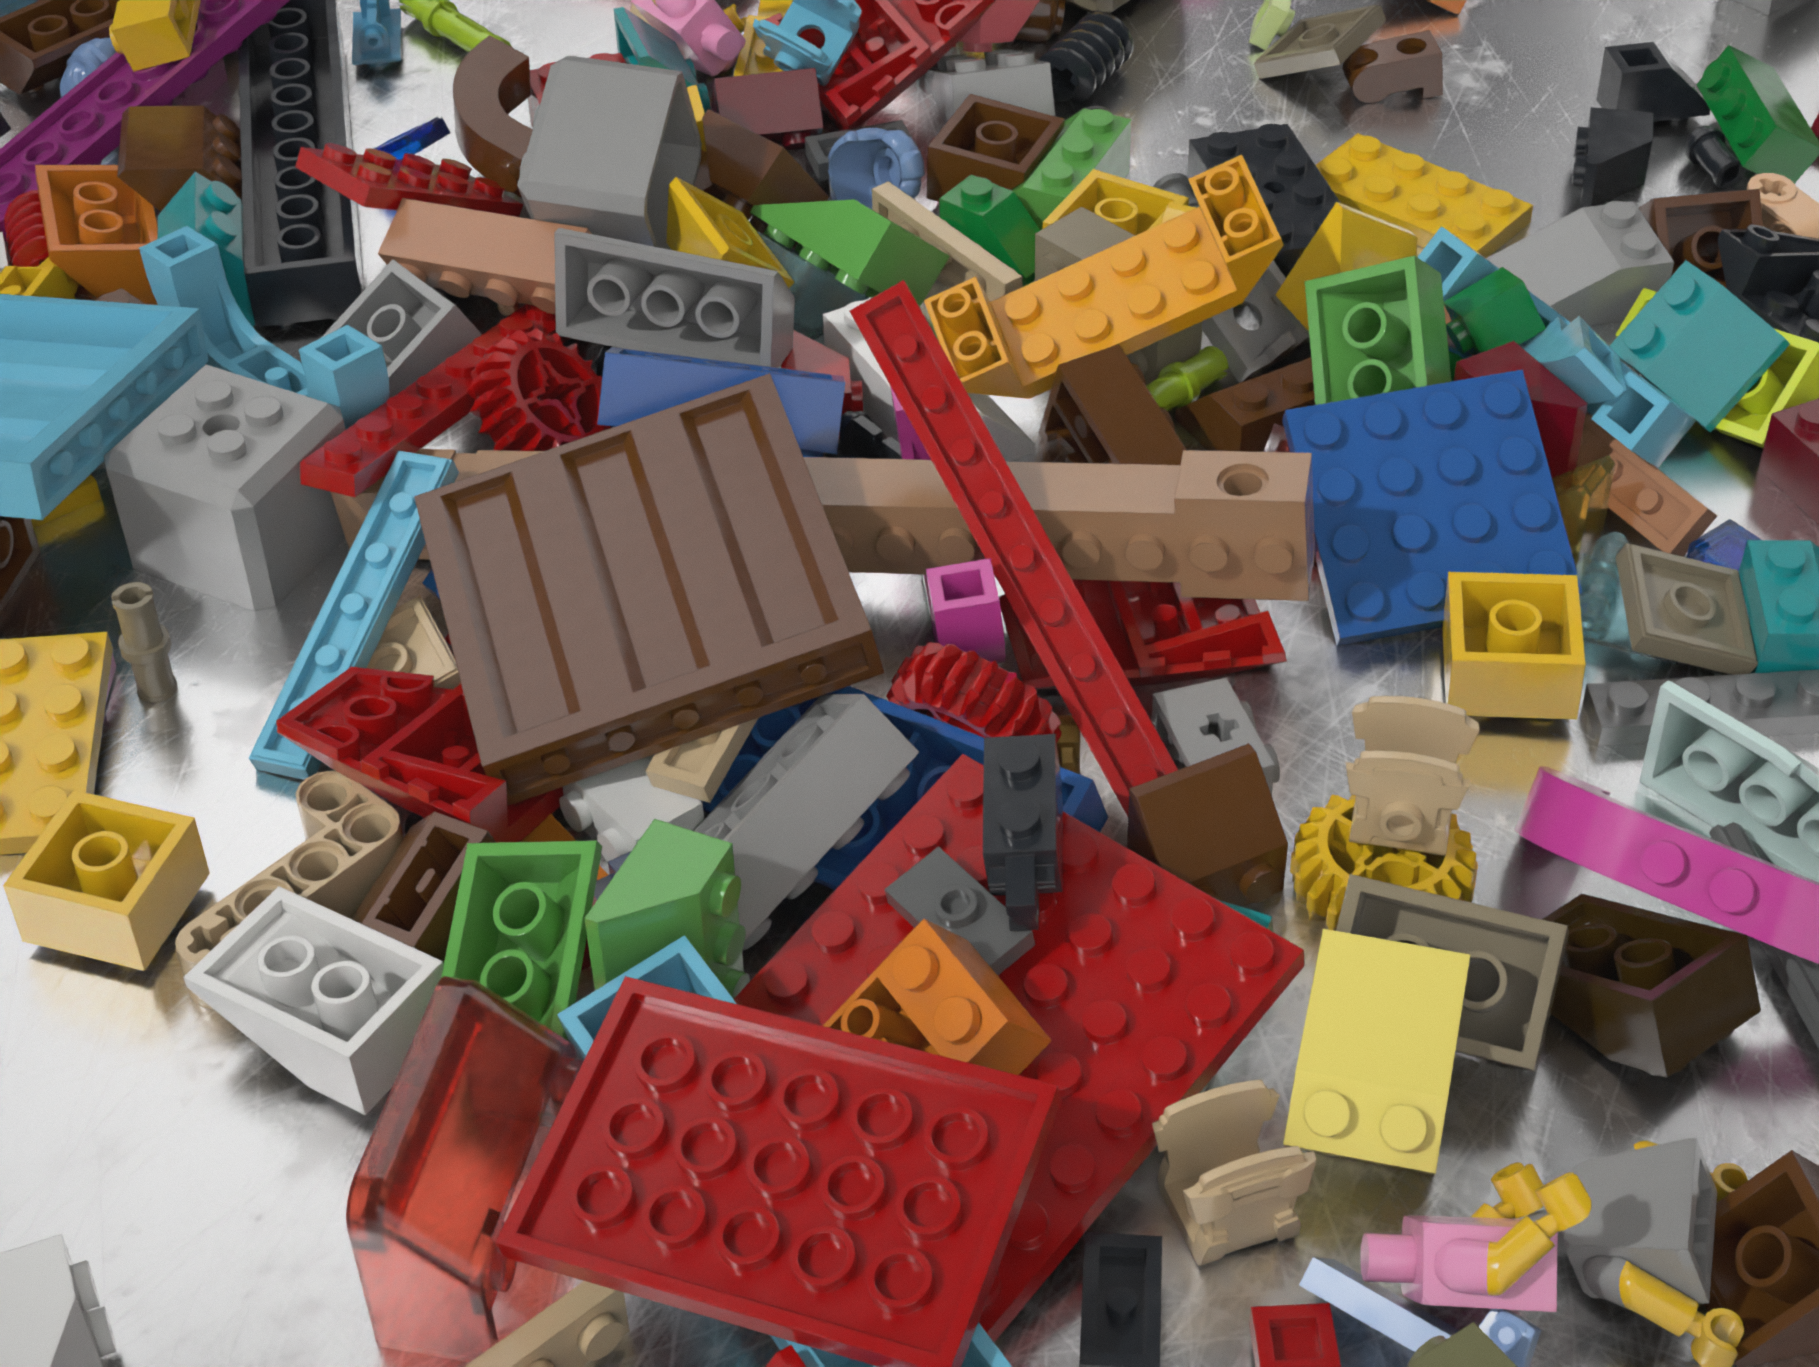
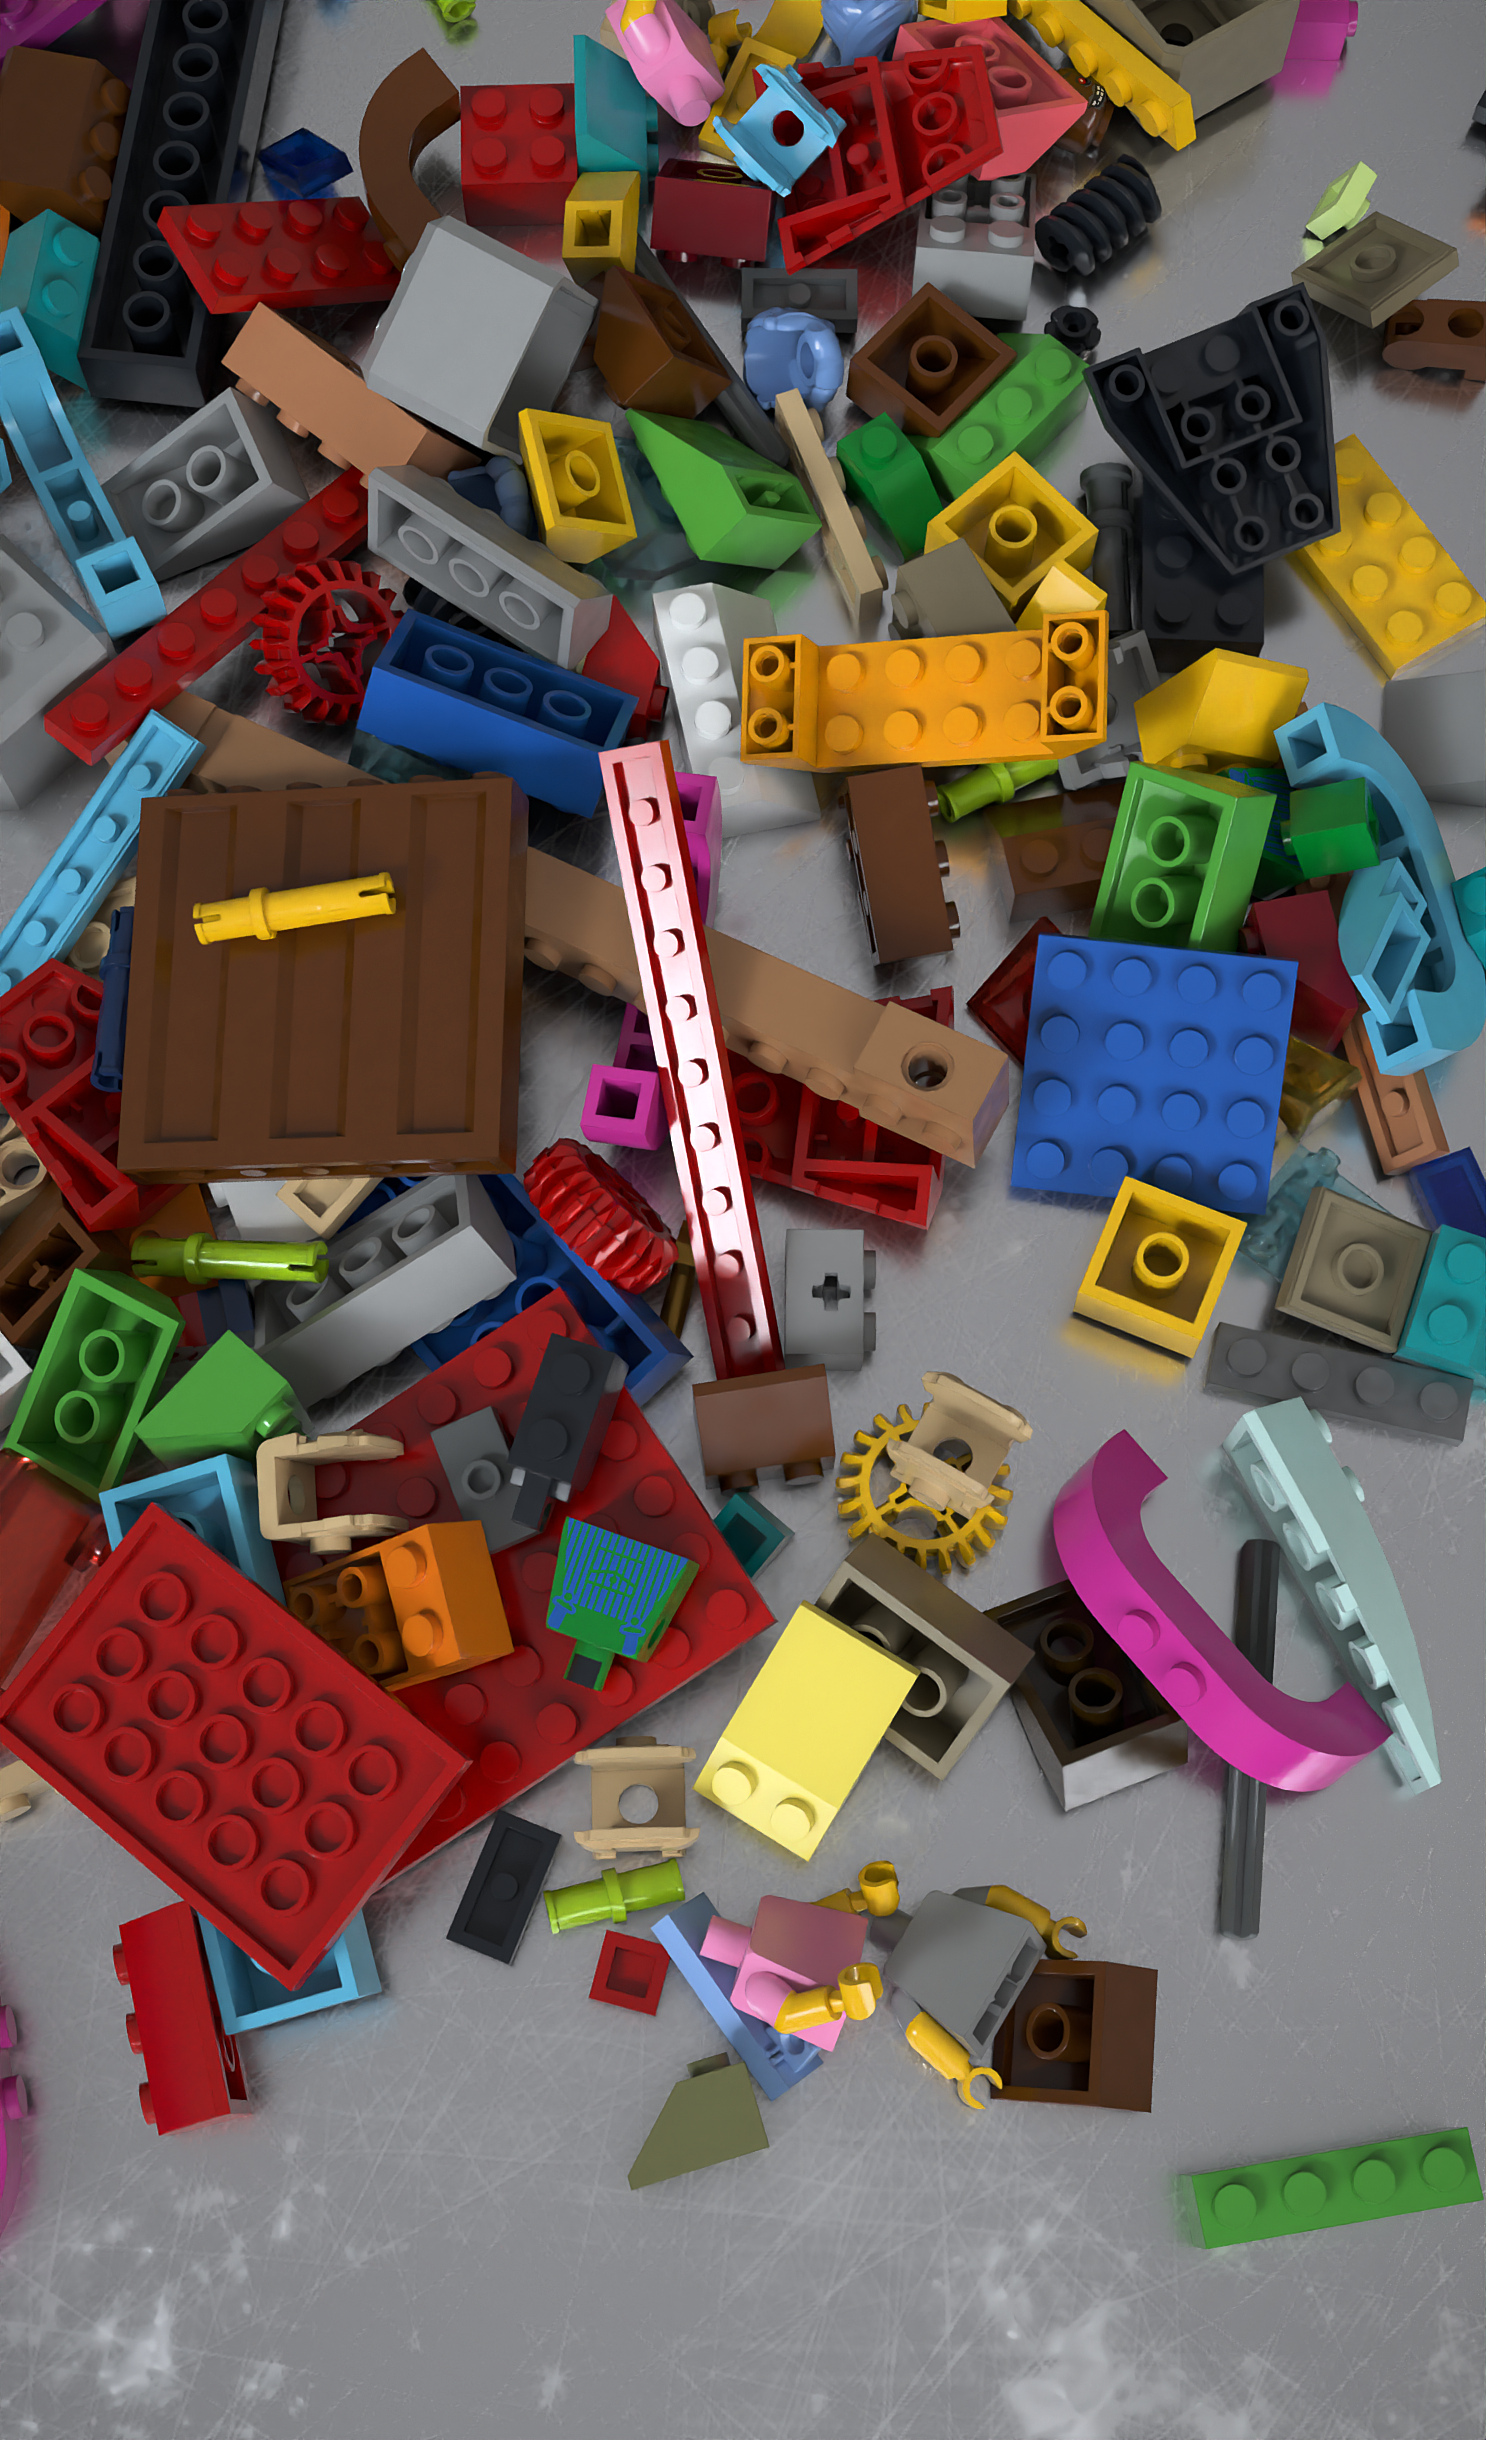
camera: 15 degrees right, 30 degrees up
none -> dark blue pin [90,906,134,1092]
none -> lime pin [131,1232,329,1285]
none -> yellow pin [193,872,396,945]
none -> tan piece [256,1429,409,1555]
none -> lime pin [543,1858,685,1934]
none -> torso [546,1516,700,1692]
none -> black wedge [1082,282,1341,578]

